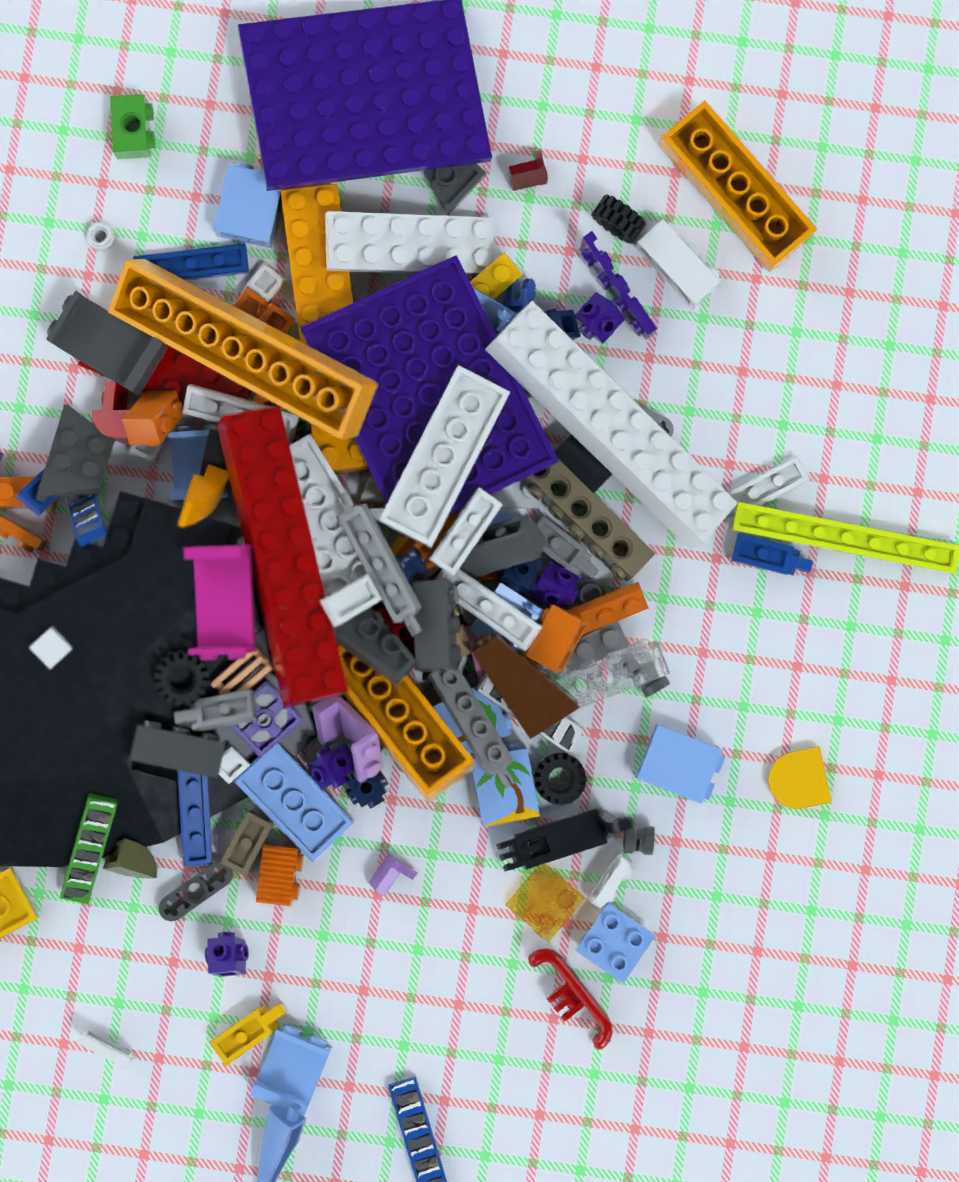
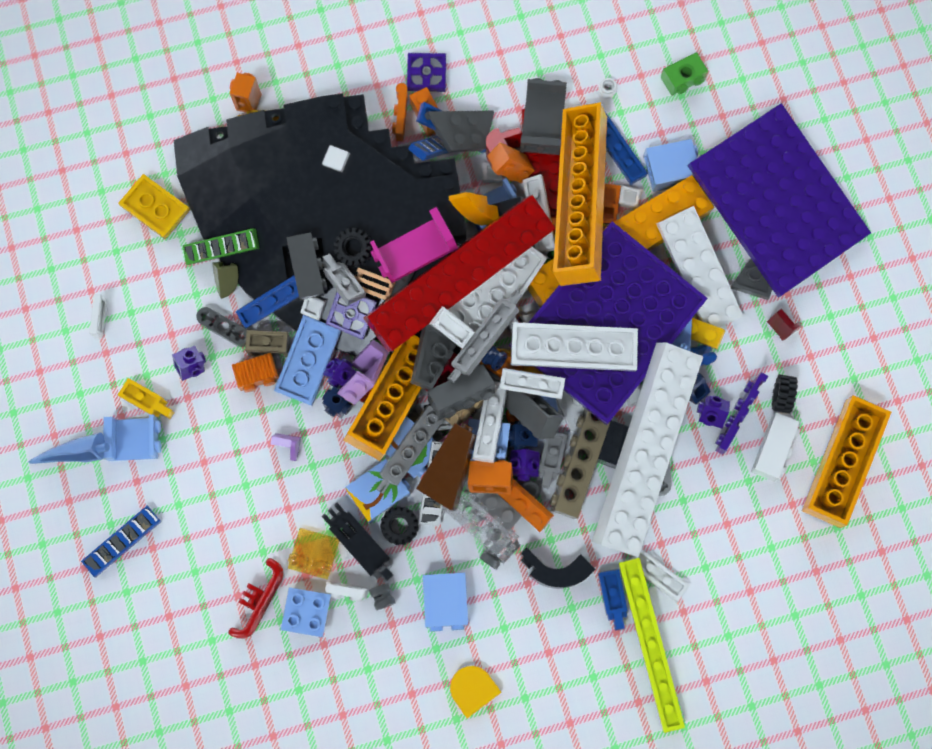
camera: 65 degrees right, 10 degrees down
none -> black arch [520,547,596,589]

